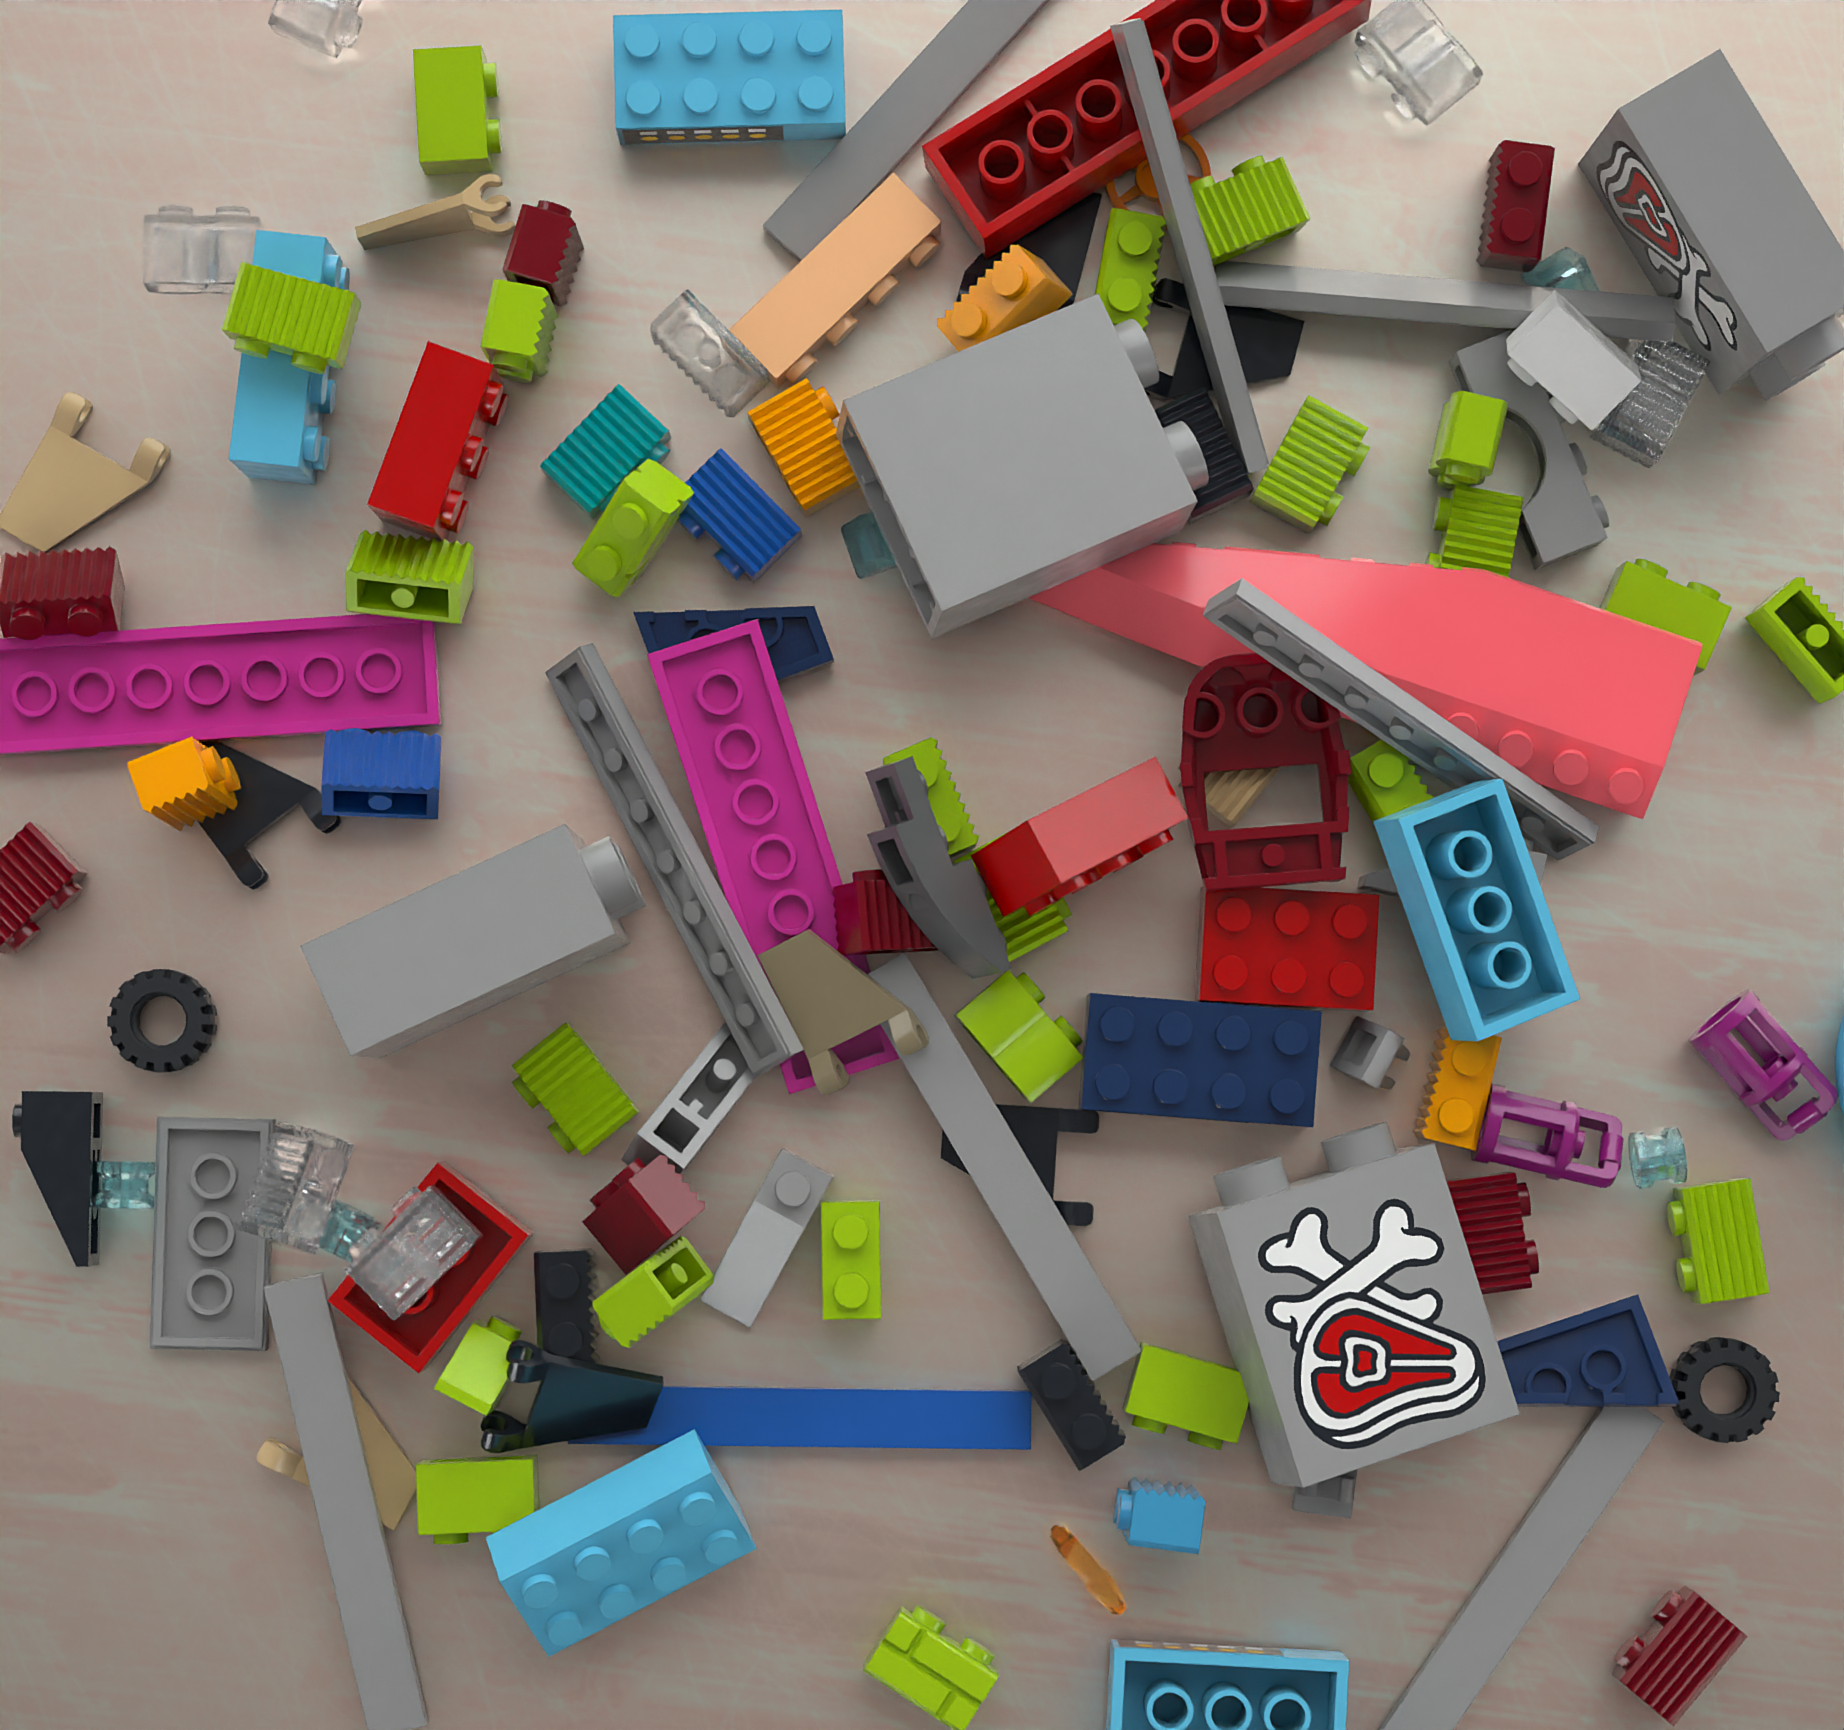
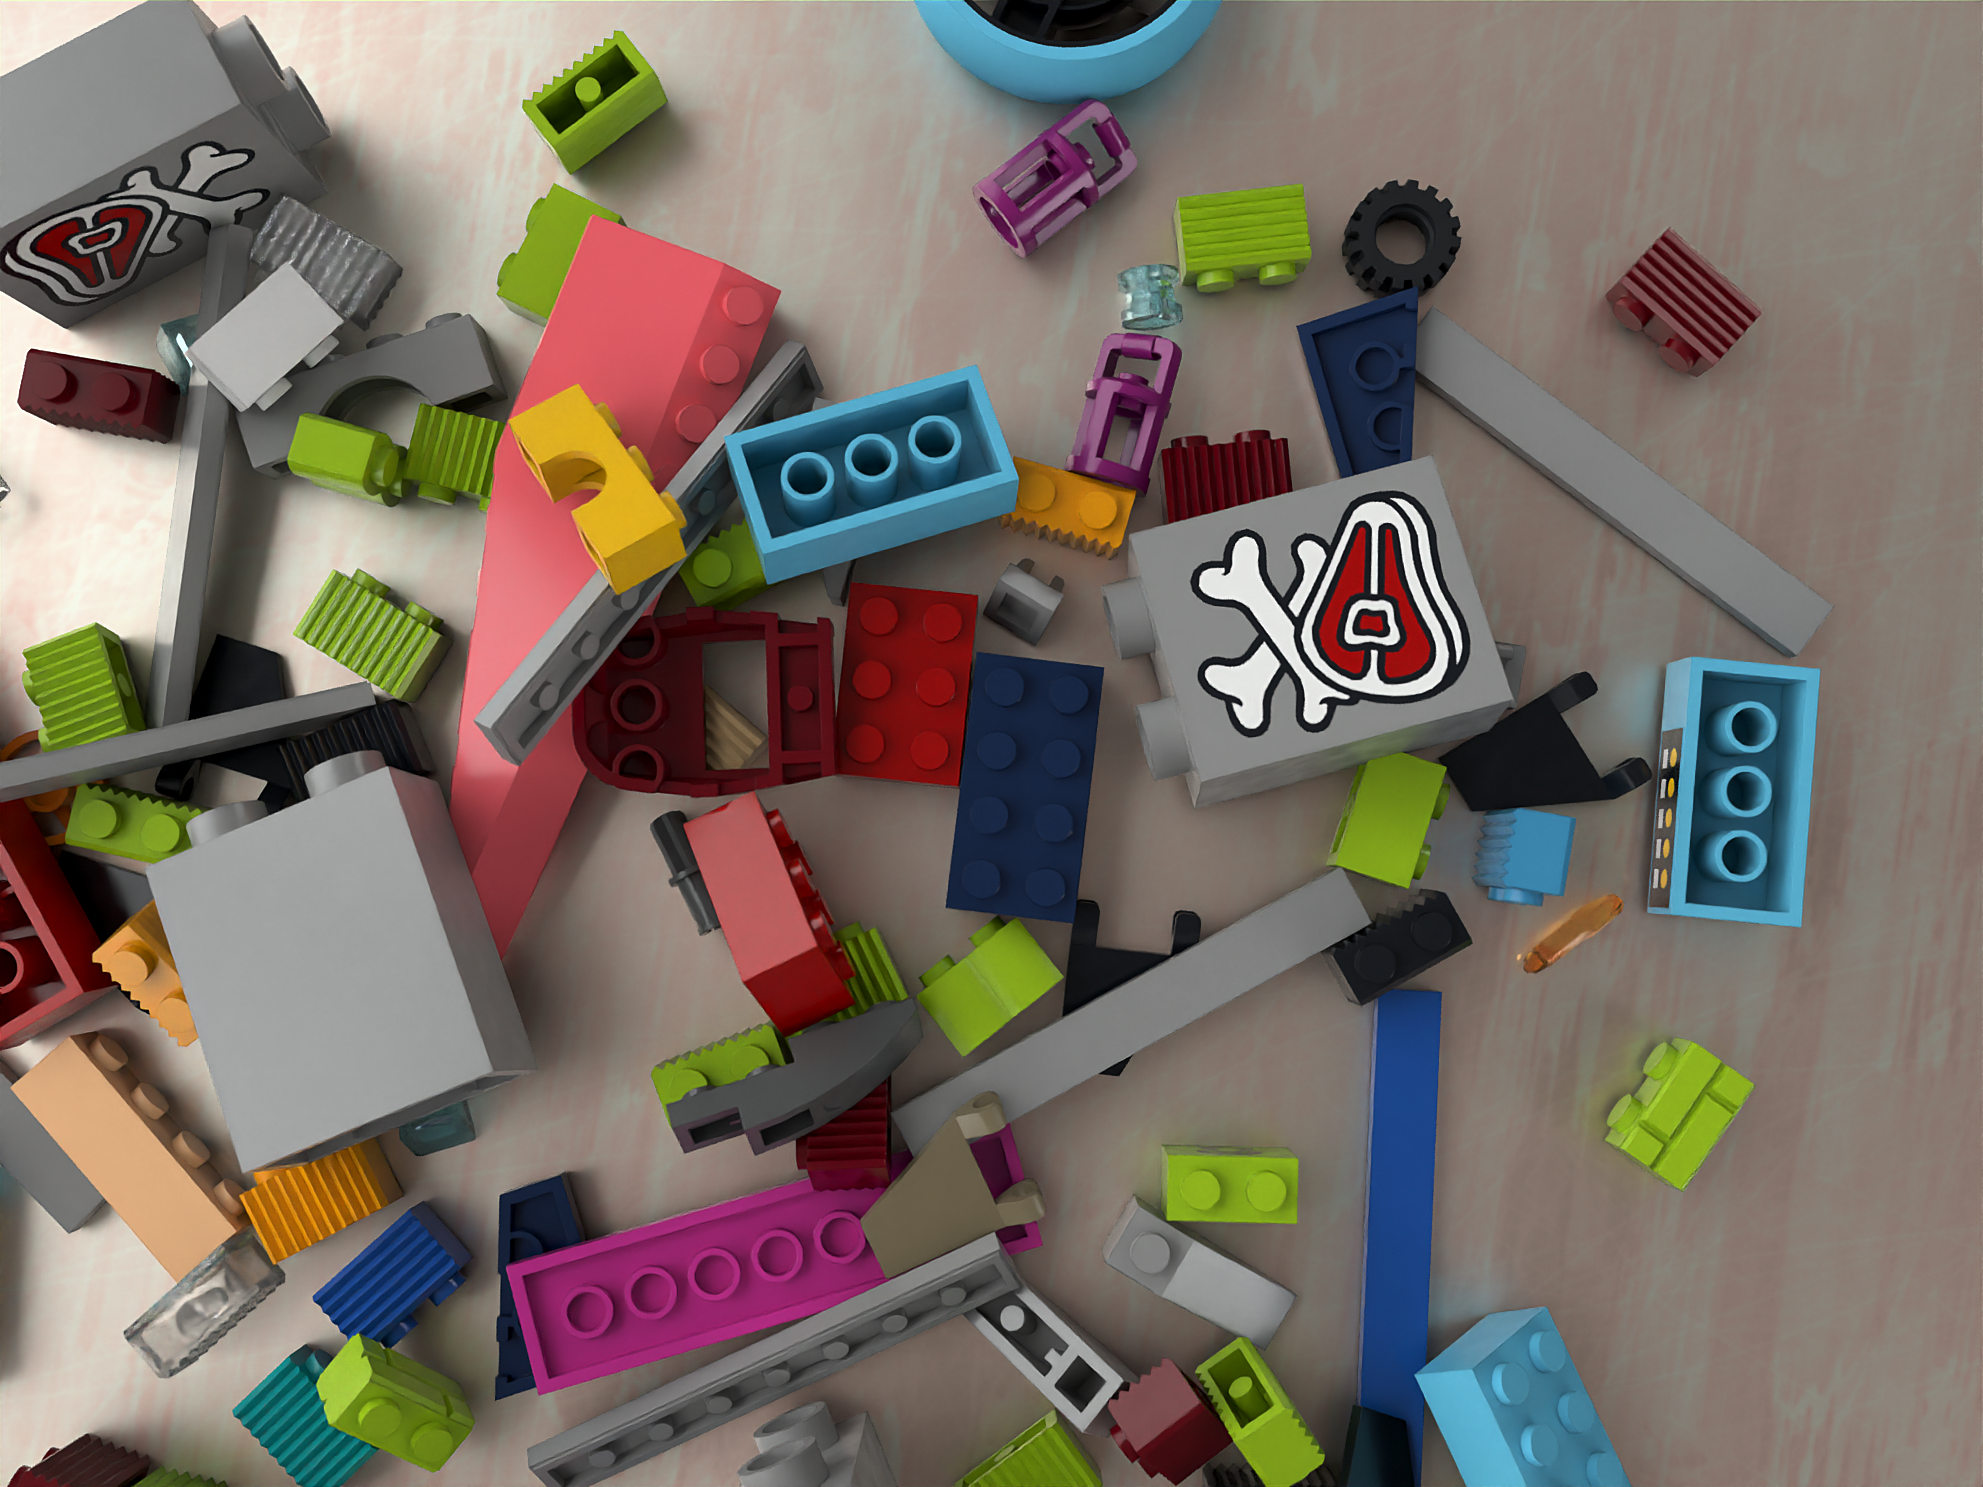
camera: 80 degrees left, 0 degrees up
none -> yellow arch [508,383,687,596]
none -> dark grey axle [650,810,721,936]
none -> black flag [1437,671,1653,812]

